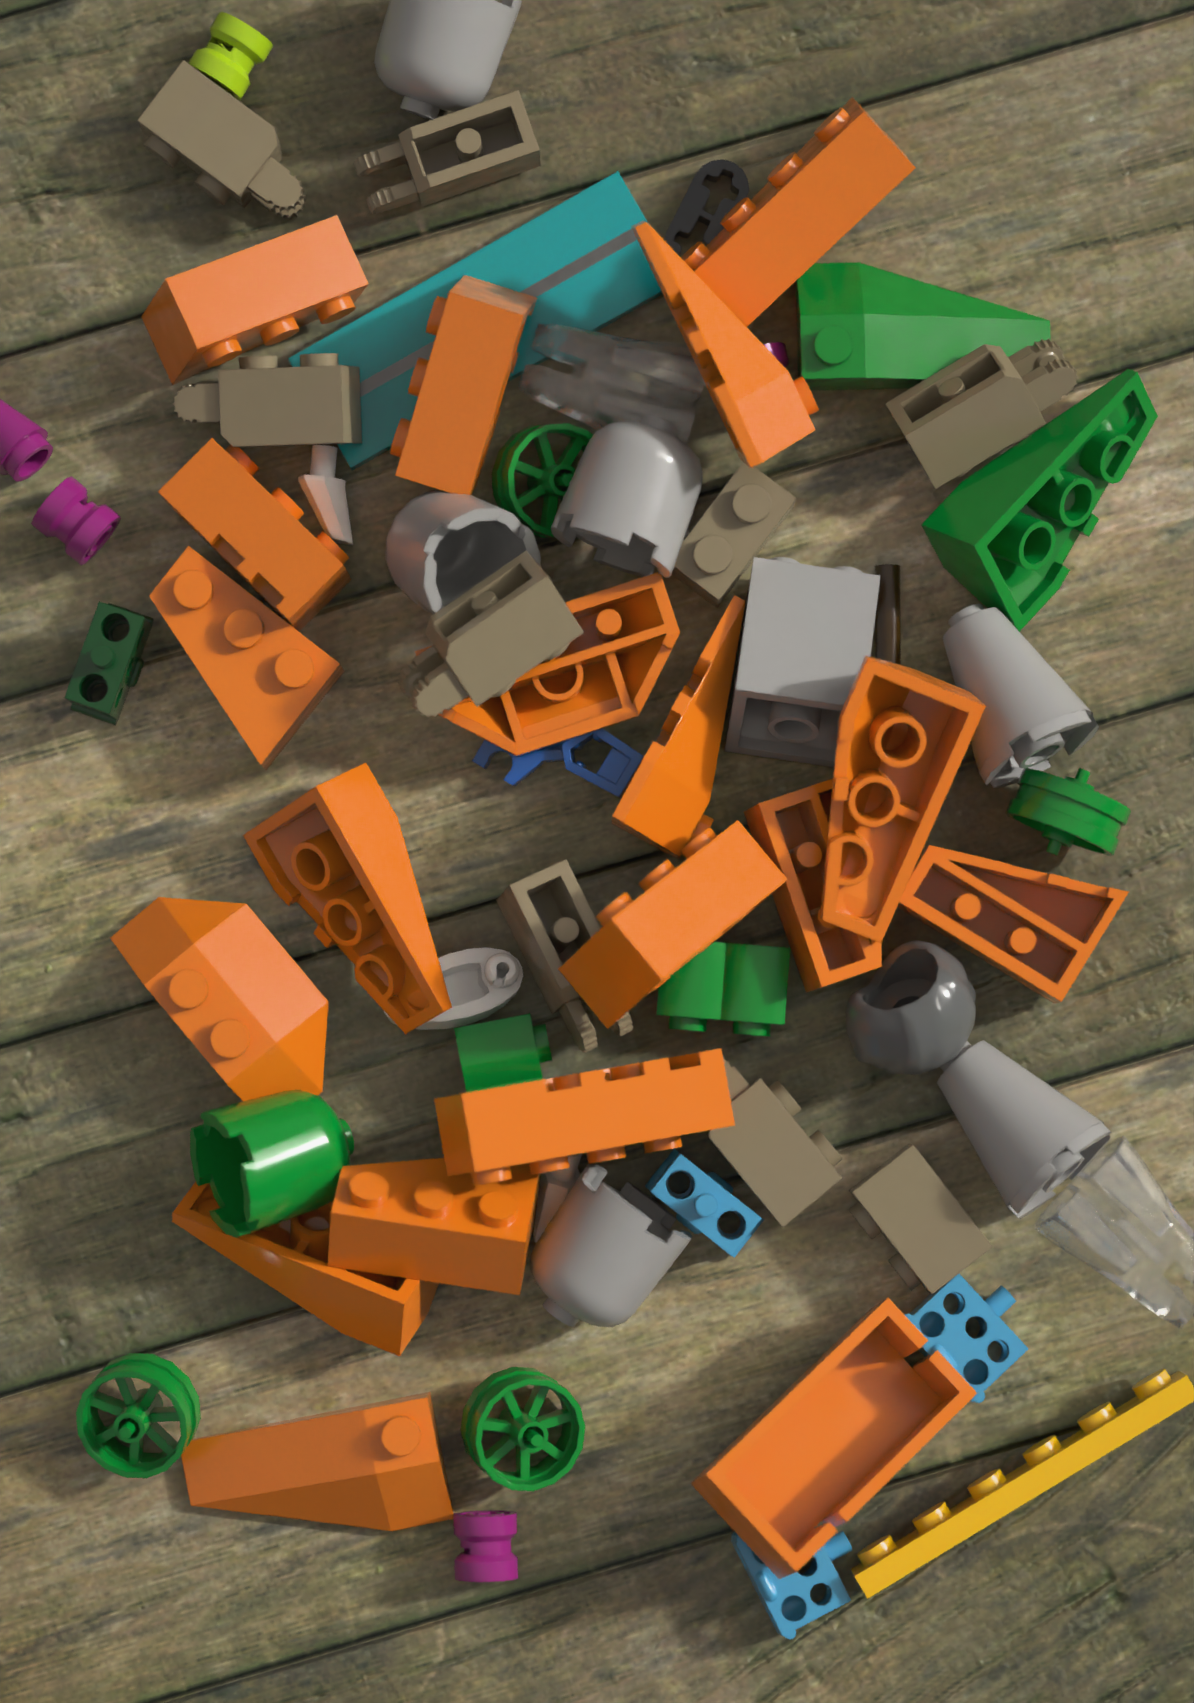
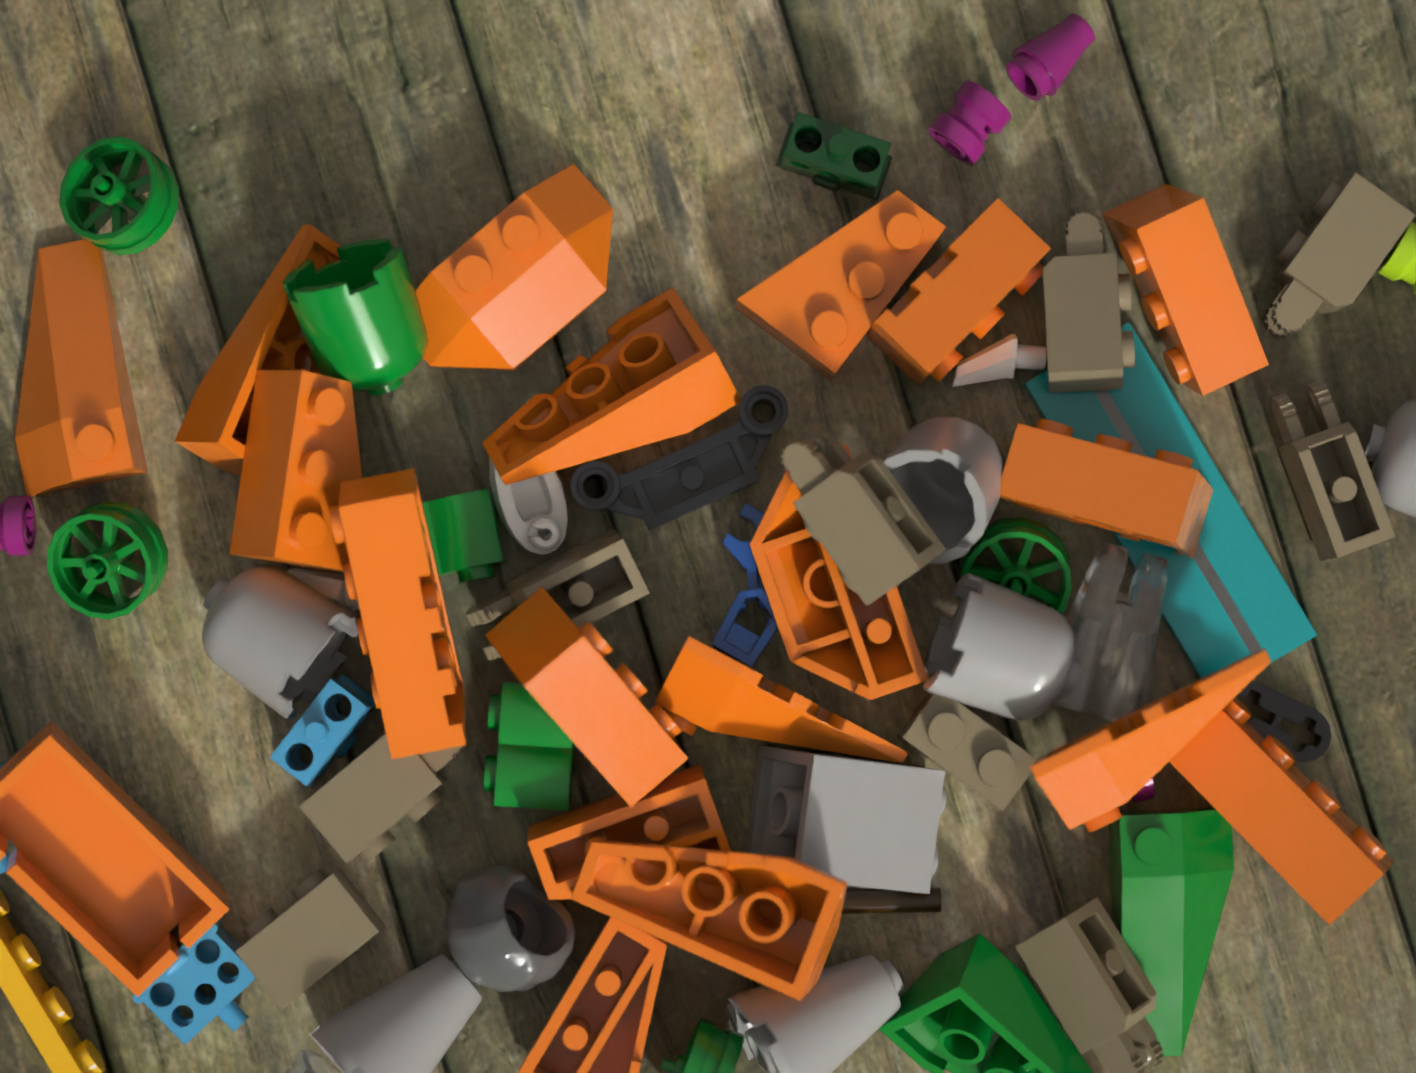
camera: 80 degrees right, 0 degrees up
none -> black plate [570,385,788,531]

